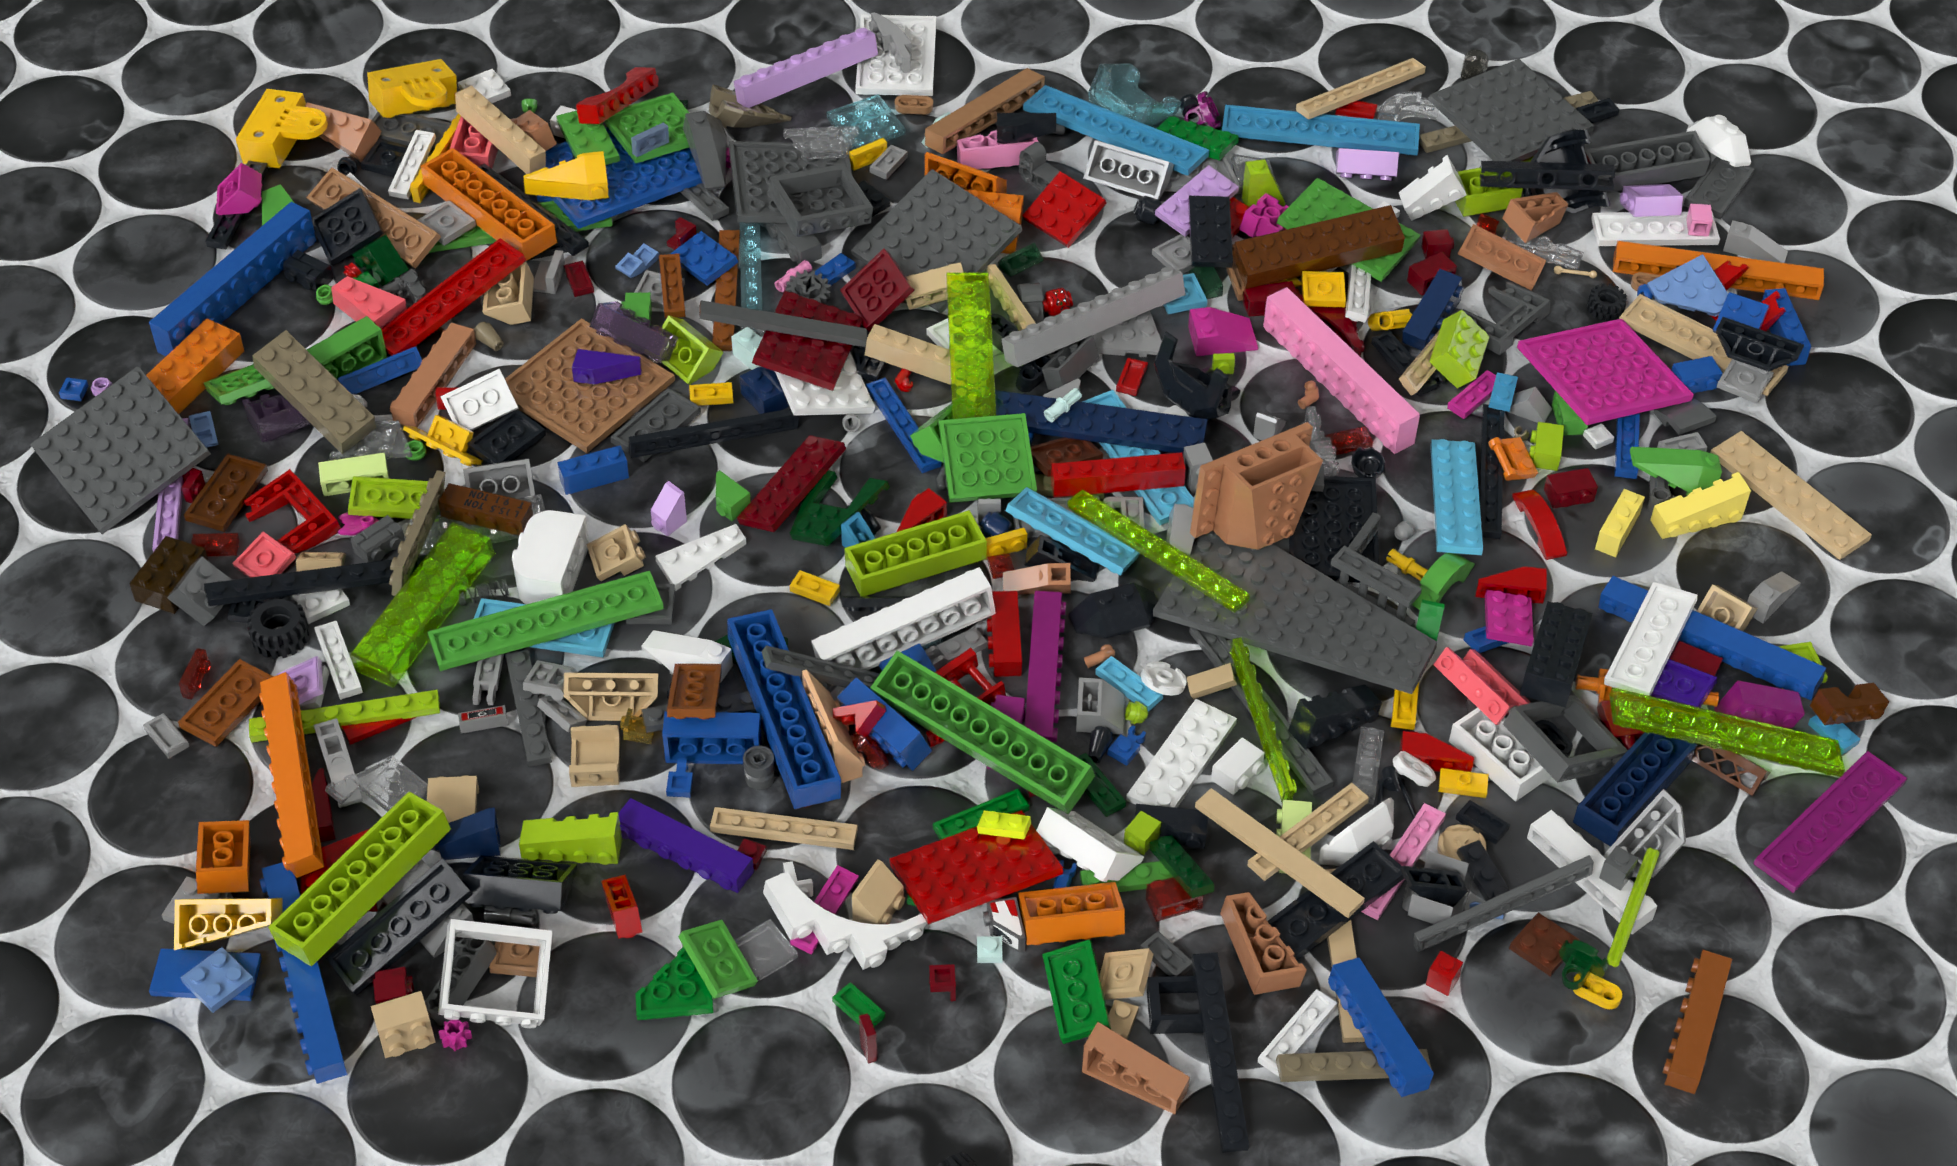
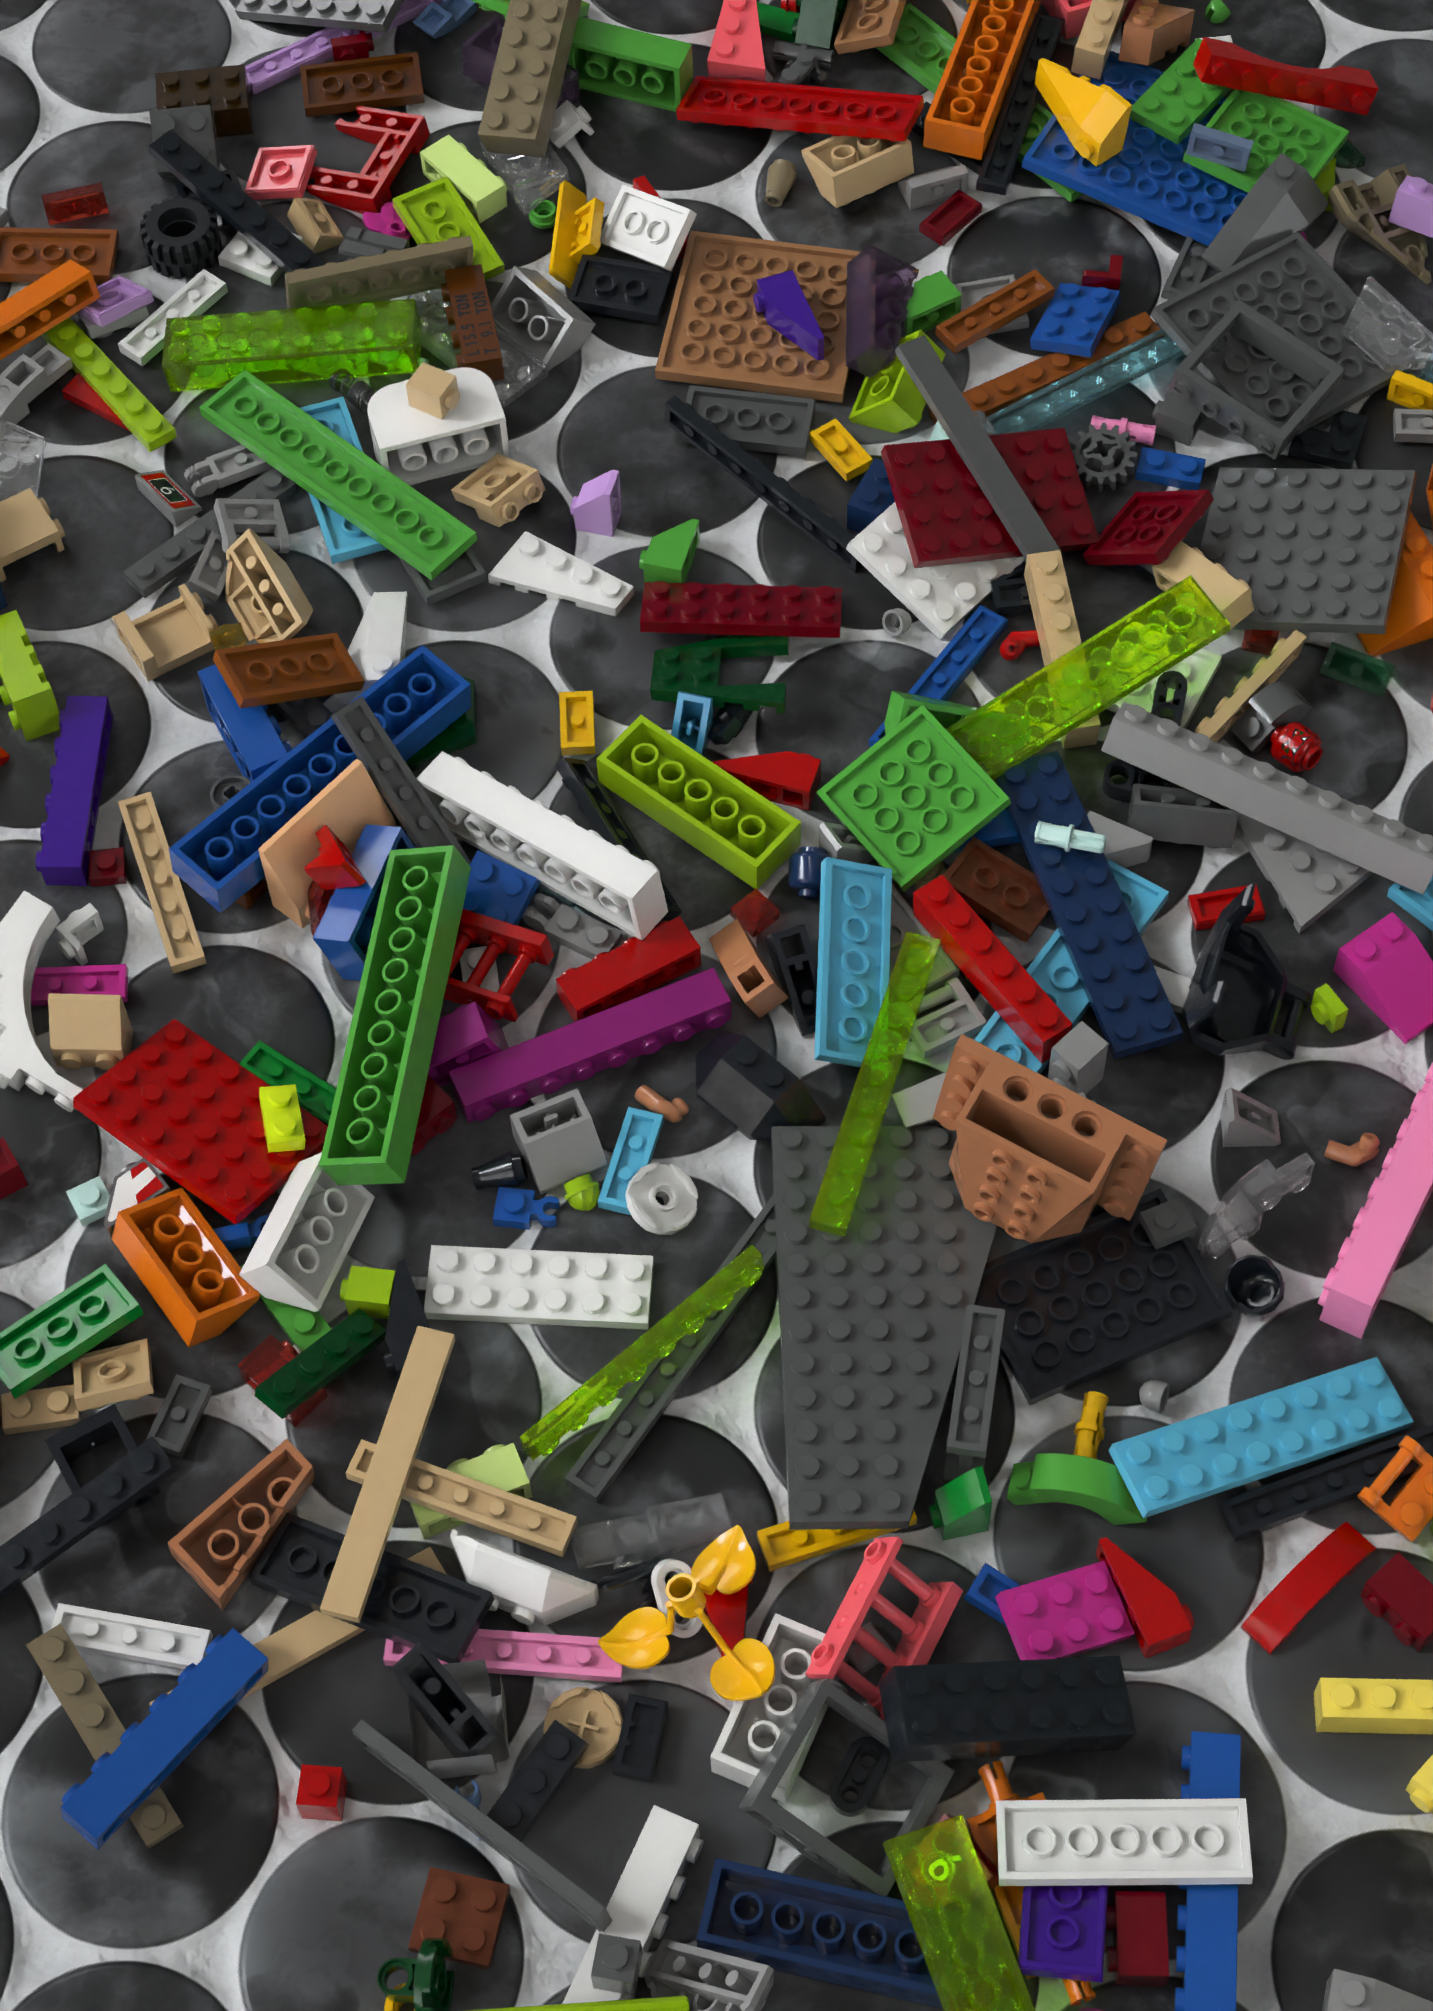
camera: 65 degrees right, 10 degrees up
clear red plate [191,533,239,556] -> none
blue plate [337,346,422,395] -> none
nougat brick [390,323,476,427] -> none
light grey plate [418,201,476,246] -> none
blue brick [557,445,629,495] -> none
medium blue slope [615,243,660,278] -> none
blue plate [666,757,693,798] -> none
yellow plate [985,527,1027,560] -> none
dark green plate [1077,753,1126,817] -> none
tan slope [1186,663,1237,699] -> none
white brick [1211,738,1265,795] -> none
black wedge [1288,684,1382,750] -> none
clear red plate [1324,426,1373,456] -> none
dark grey tile [1348,512,1380,554] -> none
yellow plate [1438,768,1488,798] -> none
tan slope [1696,584,1758,631] -> none
none -> tan brick [406,362,460,420]
none -> yellow plant [598,1525,776,1701]

